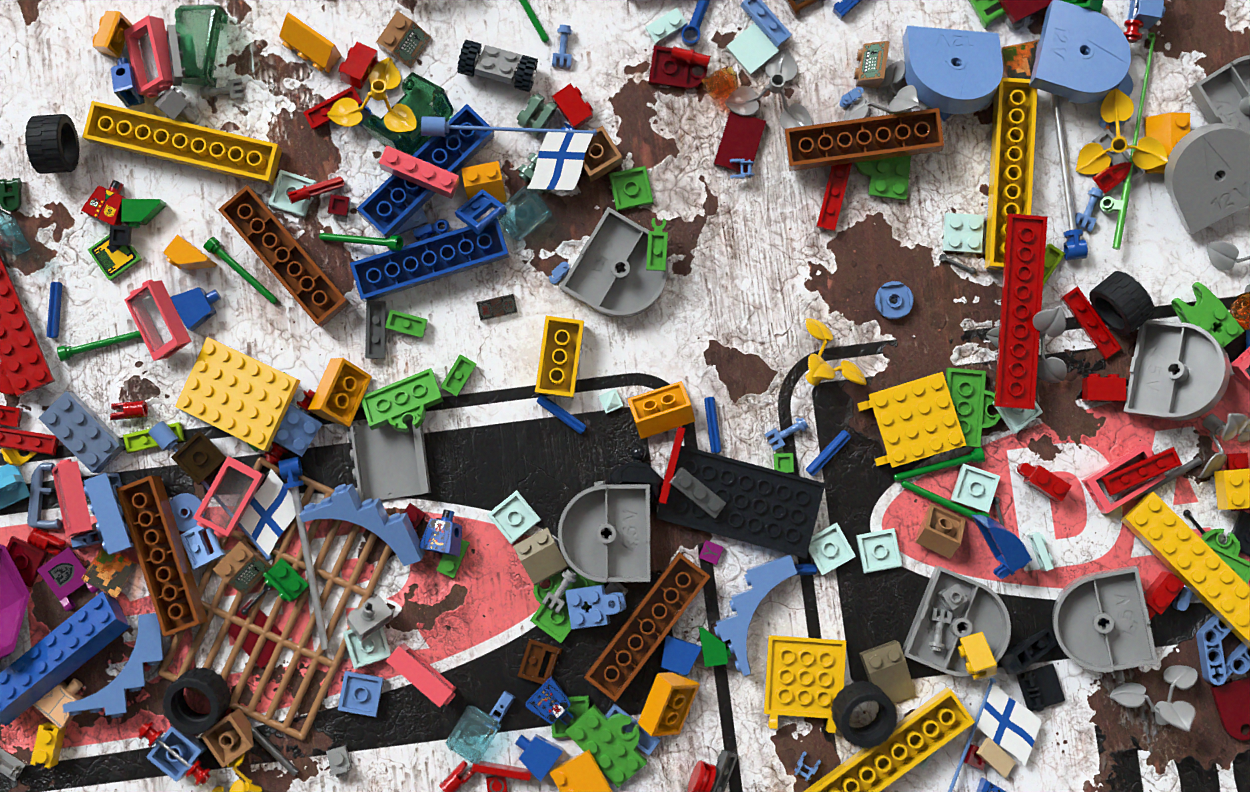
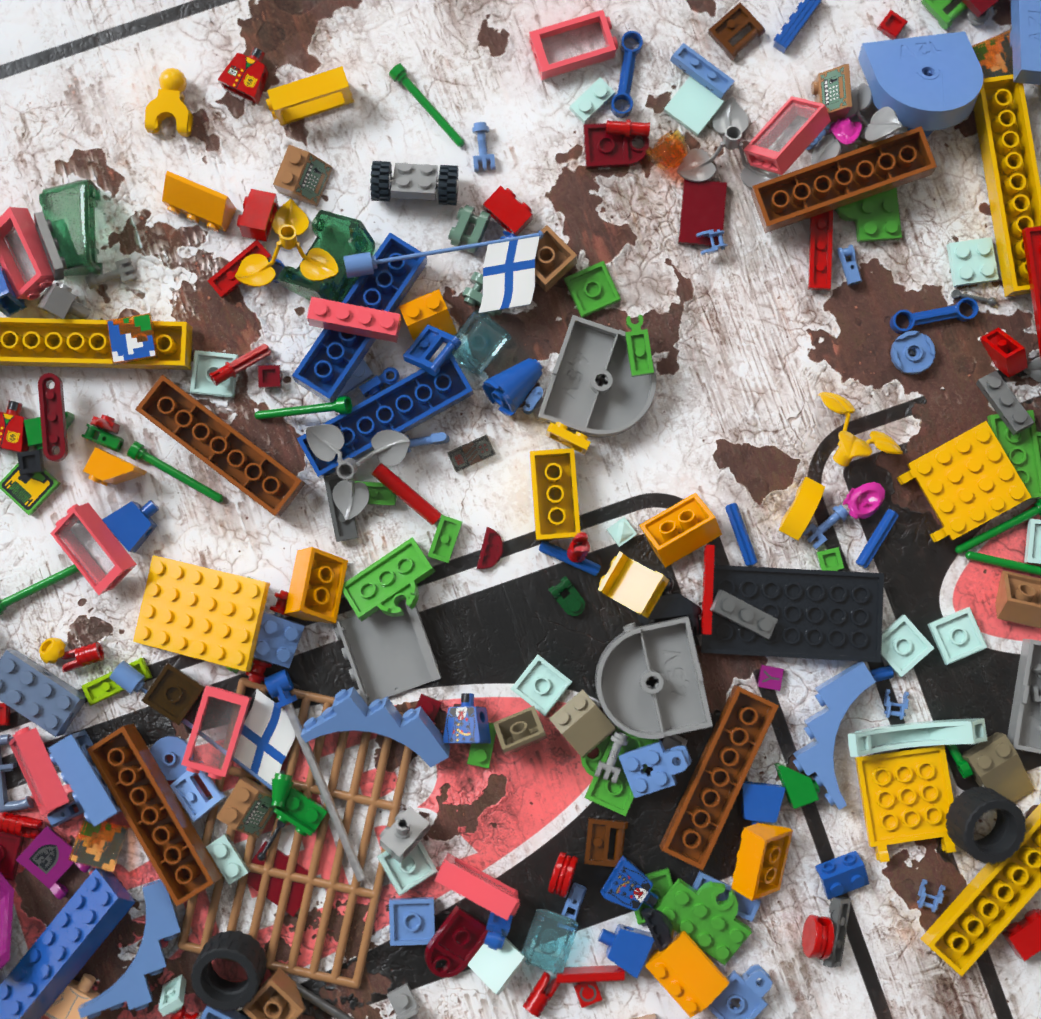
camera: 10 degrees left, 0 degrees up
none -> dark red plate [38,373,68,462]
none -> yellow plate [39,637,66,664]
none -> green bar [82,424,124,452]
none -> red plate [90,415,120,434]
none -> tile [106,313,159,365]
none -> light aqua plate [159,974,187,1017]
none -> light aqua plate [206,833,250,885]
none -> green cone [271,773,294,807]
none -> light grey plant [306,424,410,520]
none -> red piece [371,463,442,525]
none -> medium blue hinge [405,432,450,453]
none -> dark red tile [425,905,492,978]
none -> light aqua tile [468,935,527,995]
none -> dark red tile [476,527,503,569]
none -> blue cone [482,358,542,416]
none -> blue plate [484,912,513,950]
none -> dark tan slope [493,706,547,755]
none -> yellow plate [546,422,591,455]
none -> dark green plate [548,576,585,616]
none -> red head [548,852,578,898]
none -> red hinge [567,532,590,563]
none -> panel [597,551,670,619]
none -> black plate [641,908,674,952]
none -> coral window [743,96,831,175]
none -> yellow brick [779,477,825,540]
none -> blue bracket [815,851,869,900]
none -> dark pink hat [829,117,862,145]
none -> medium blue bar [837,245,862,286]
none -> dark pink hat [843,482,885,519]
none -> light aqua arch [848,718,987,757]
none -> red tile [877,10,908,40]
none -> medium blue piece [883,689,909,720]
none -> blue piece [890,297,979,334]
none -> green bar [946,744,973,779]
none -> dark grey plate [976,371,1034,436]
none -> red slope [980,327,1028,378]

